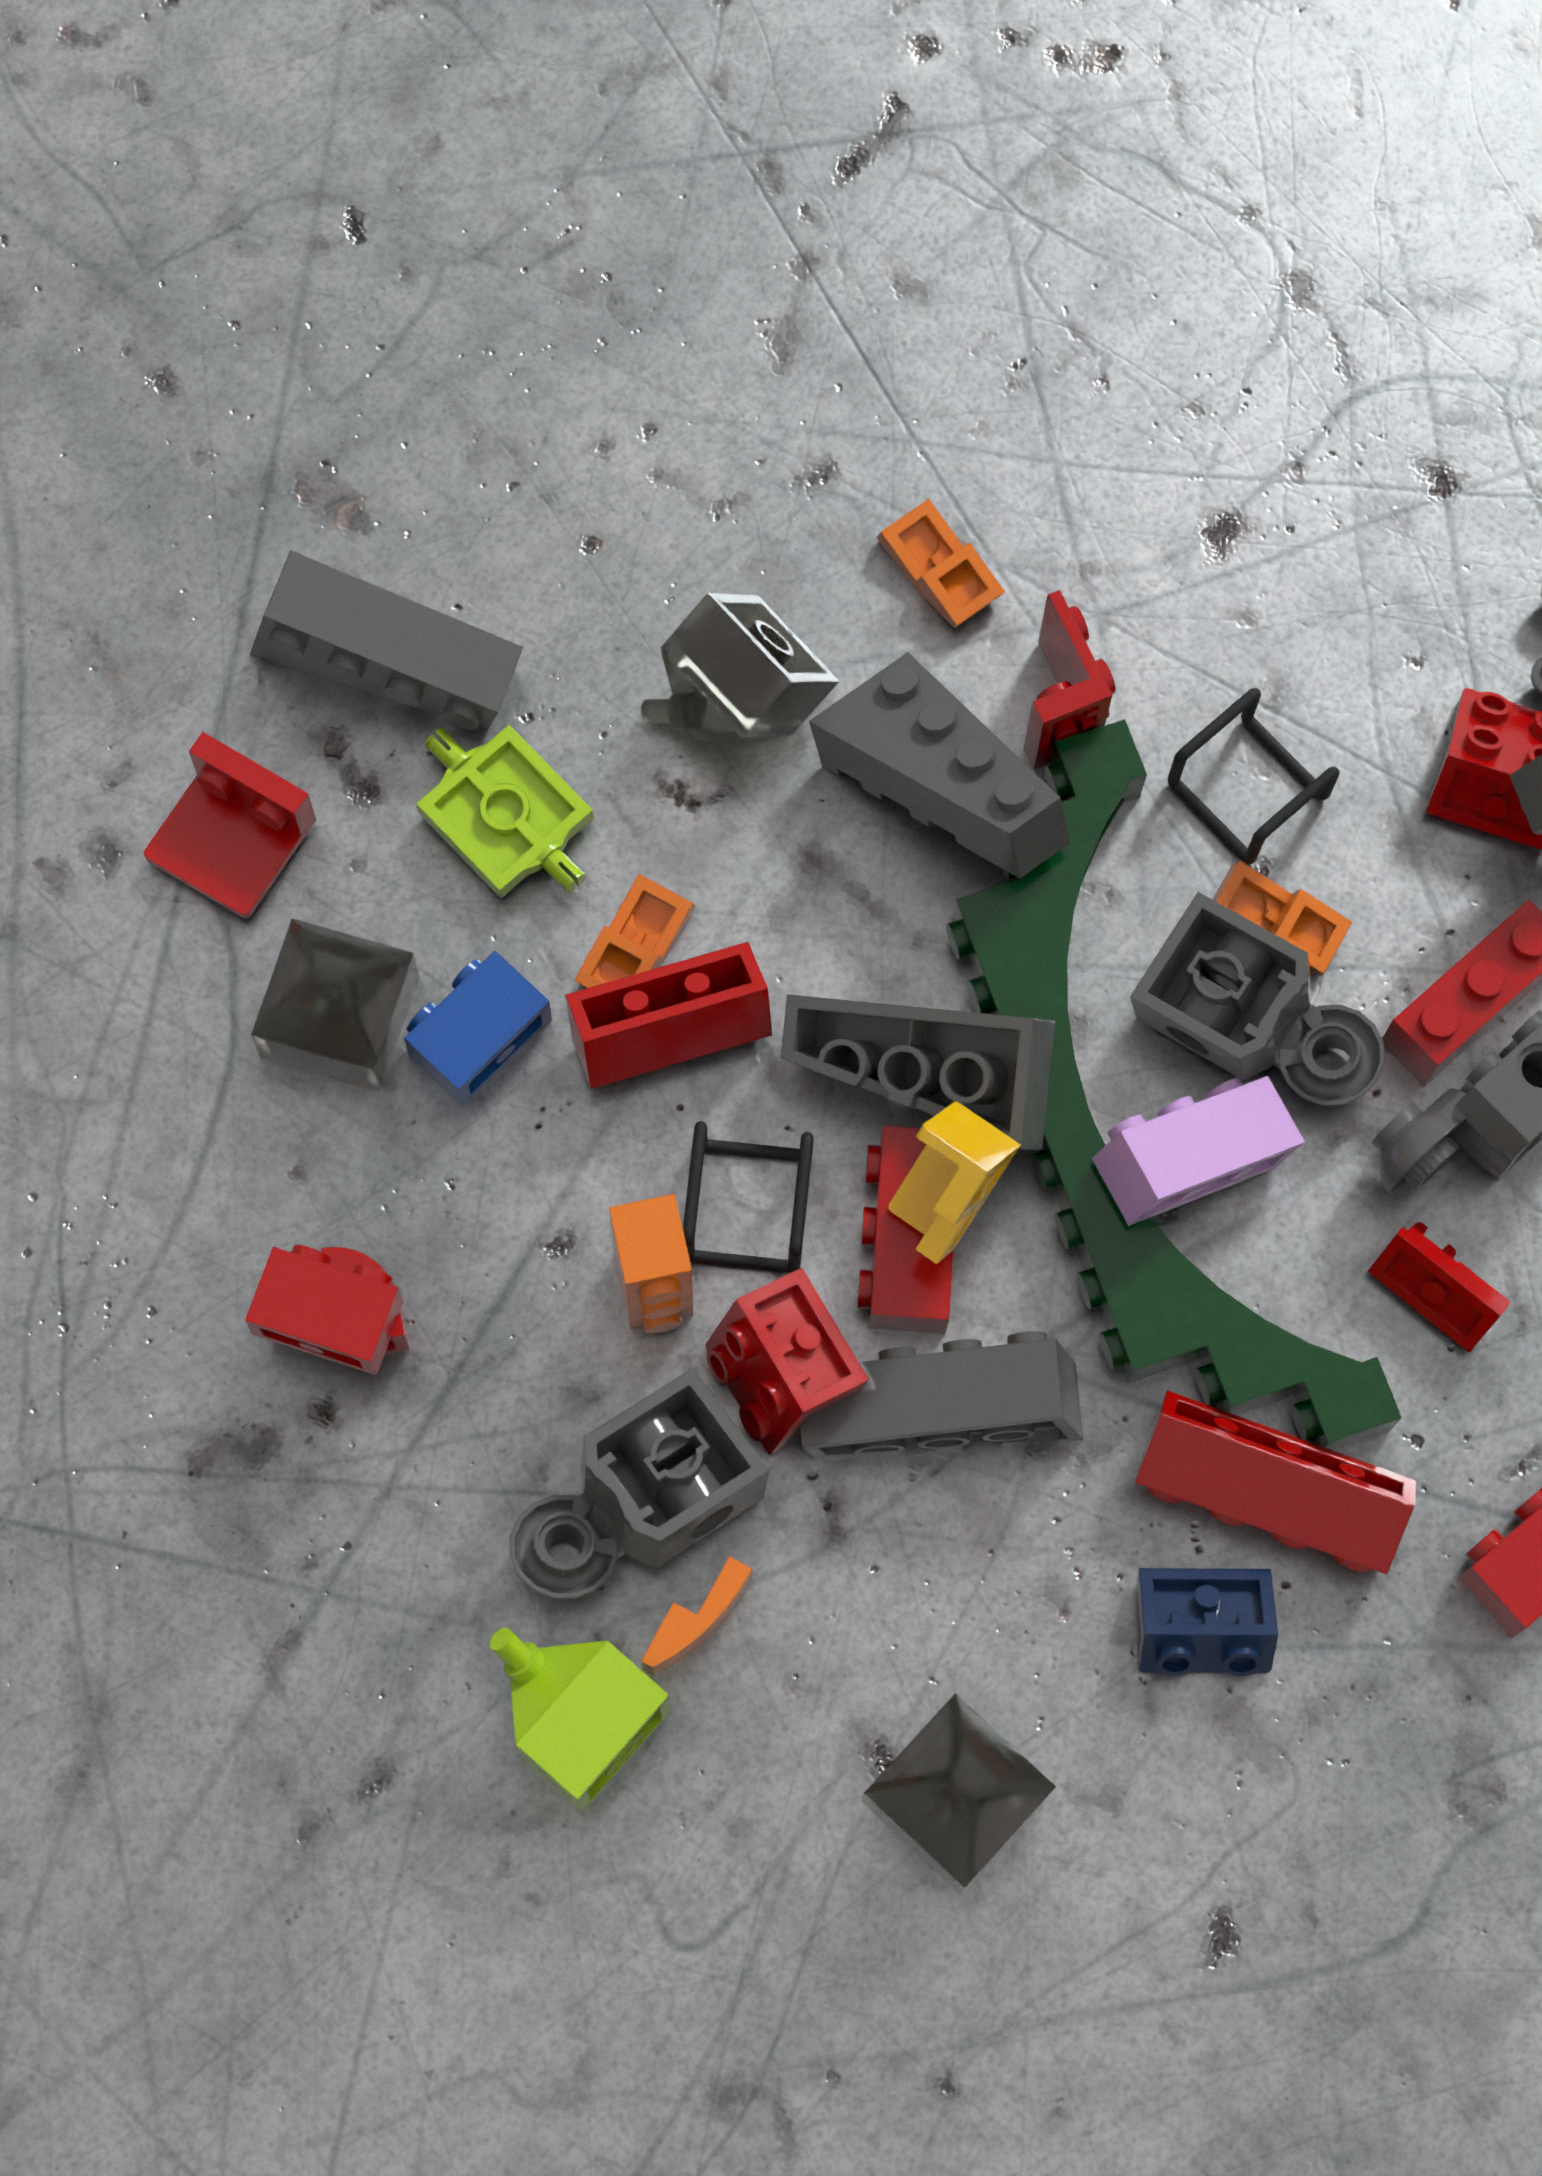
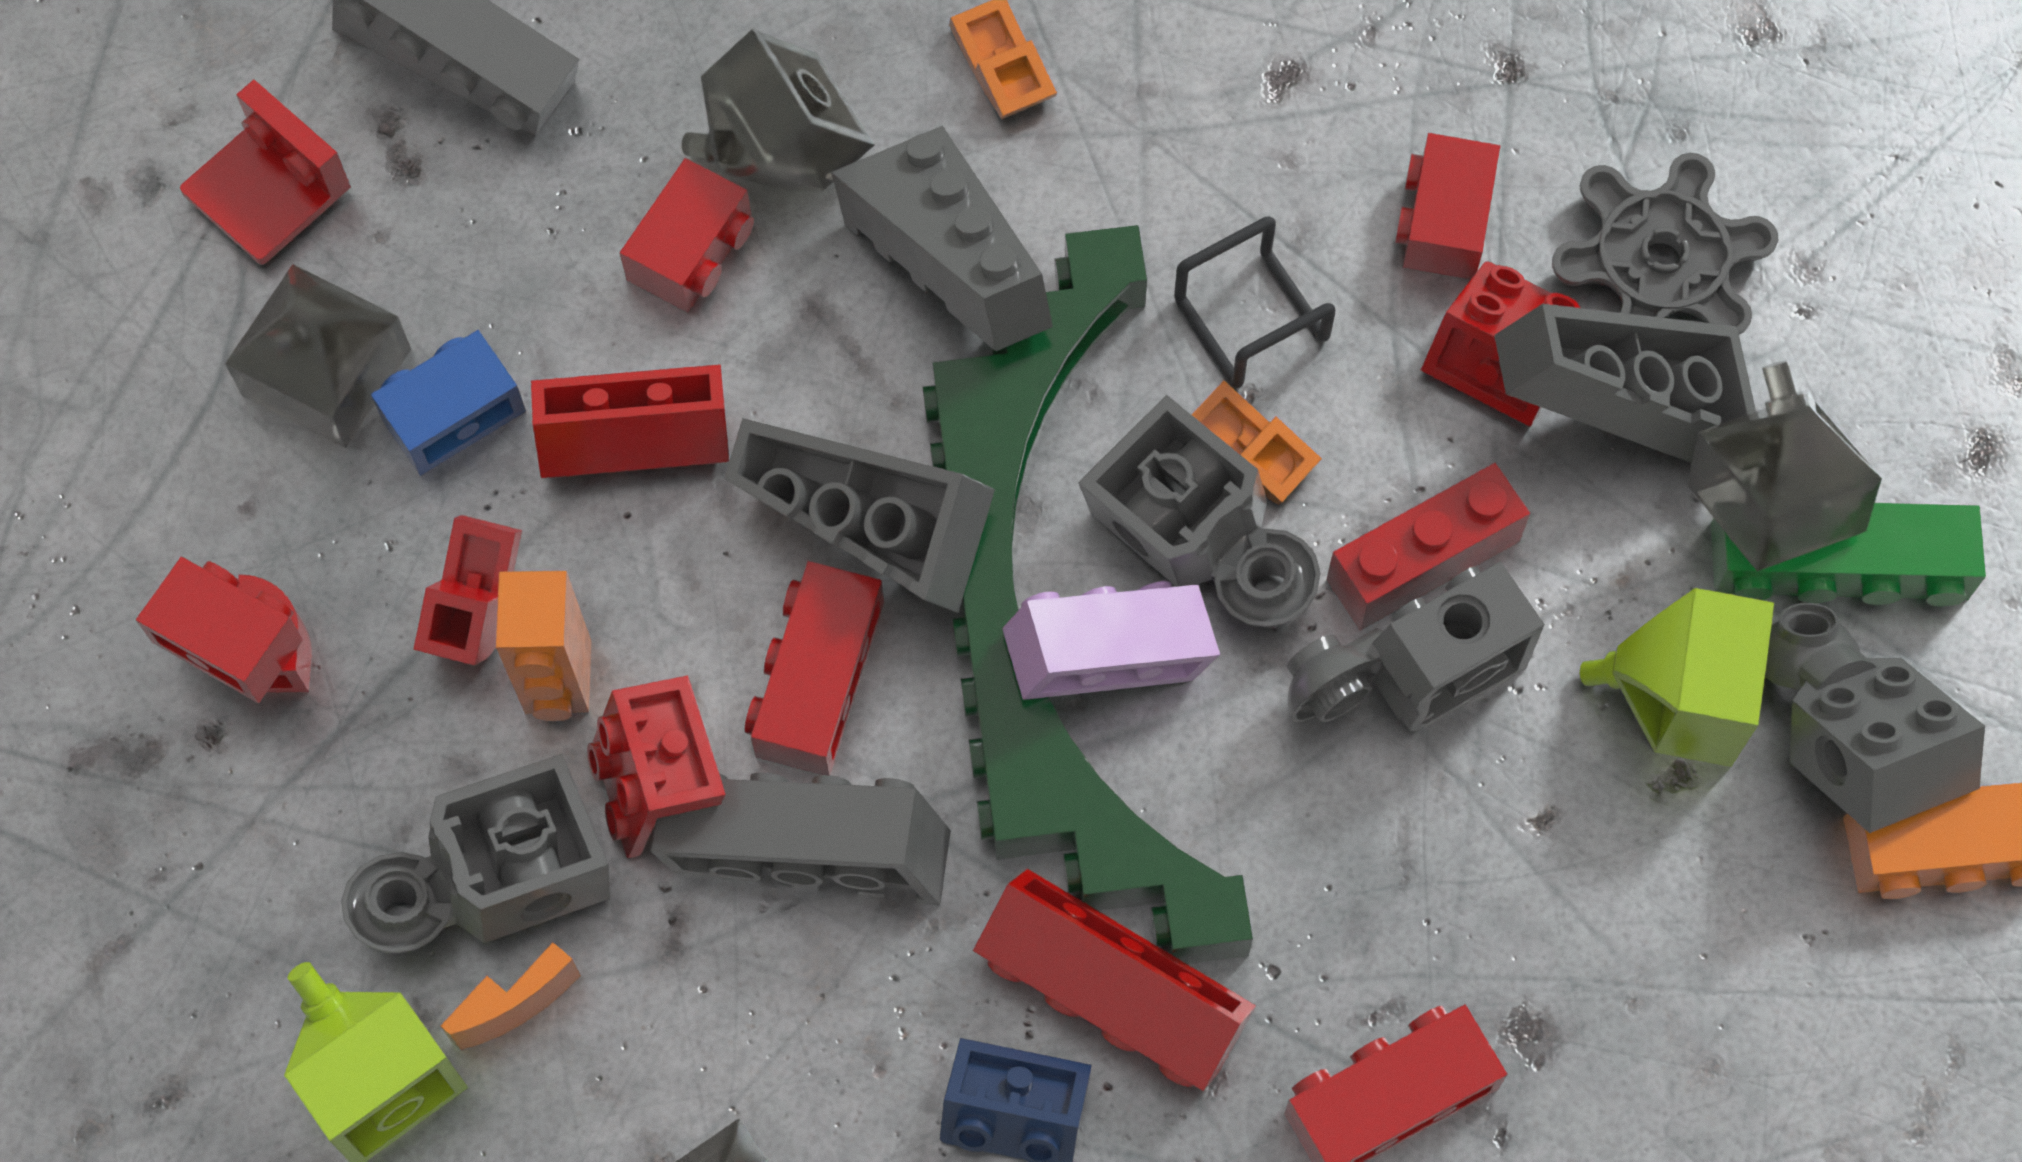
camera: 15 degrees right, 5 degrees down
lime plate [416,725,594,898] -> none
orange slope [574,874,696,988] -> none
black piece [683,1121,814,1273] -> none
yellow panel [888,1101,1021,1264] -> none
red bracket [1023,590,1116,770] -> none
red plate [1368,1222,1511,1353] -> none
none -> red brick [413,515,522,666]
none -> red brick [619,158,754,313]
none -> red brick [1395,133,1501,280]

